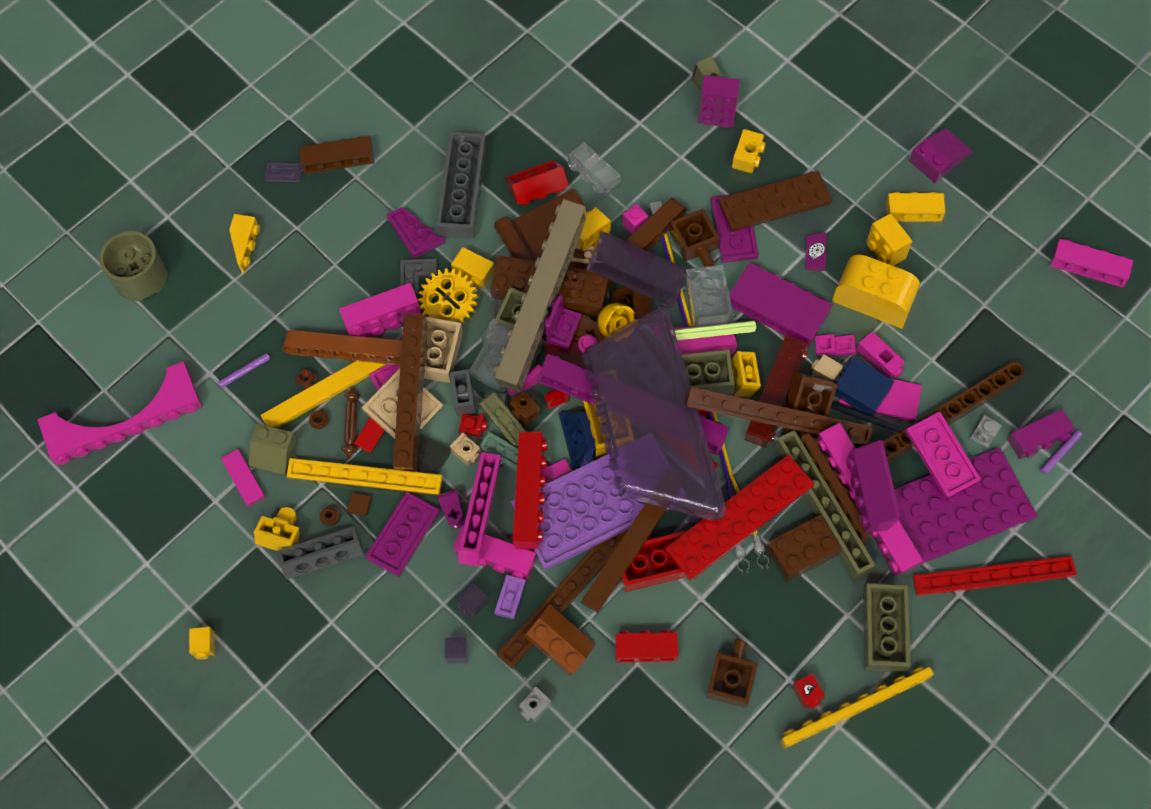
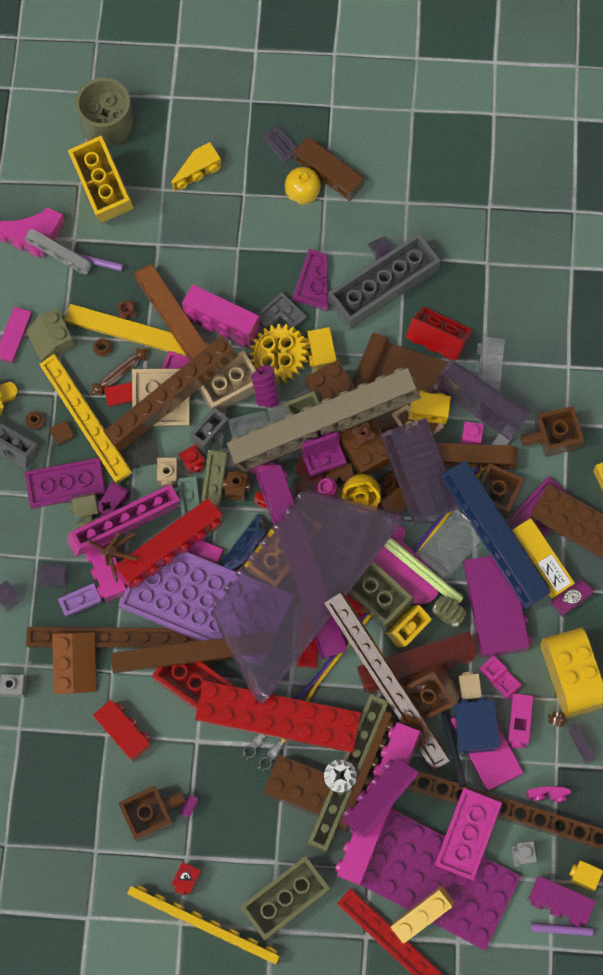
camera: 50 degrees right, 5 degrees up
none -> light grey beam [25,229,92,274]
none -> yellow brick [68,135,134,223]
none -> olive brick [69,492,100,528]
none -> reddish brown plant [87,532,138,582]
none -> magenta tile [179,795,198,817]
none -> magenta piece [251,365,280,408]
none -> yellow cylinder [285,167,321,205]
none -> white gear [324,760,357,792]
none -> clear purple slope [368,236,393,260]
none -> yellow brick [391,885,454,944]
none -> olive gear [432,596,466,627]
none -> clear purple brick [433,359,530,442]
none -> dark blue brick [441,460,551,609]
none -> yellow brick [512,518,575,599]
none -> reddish brown brick [520,406,584,457]
none -> dark pink slope [525,786,571,803]
none -> reddish brown plate [547,712,567,727]
none -> clear purple tile [567,723,595,765]
none -> yellow brick [569,861,603,892]

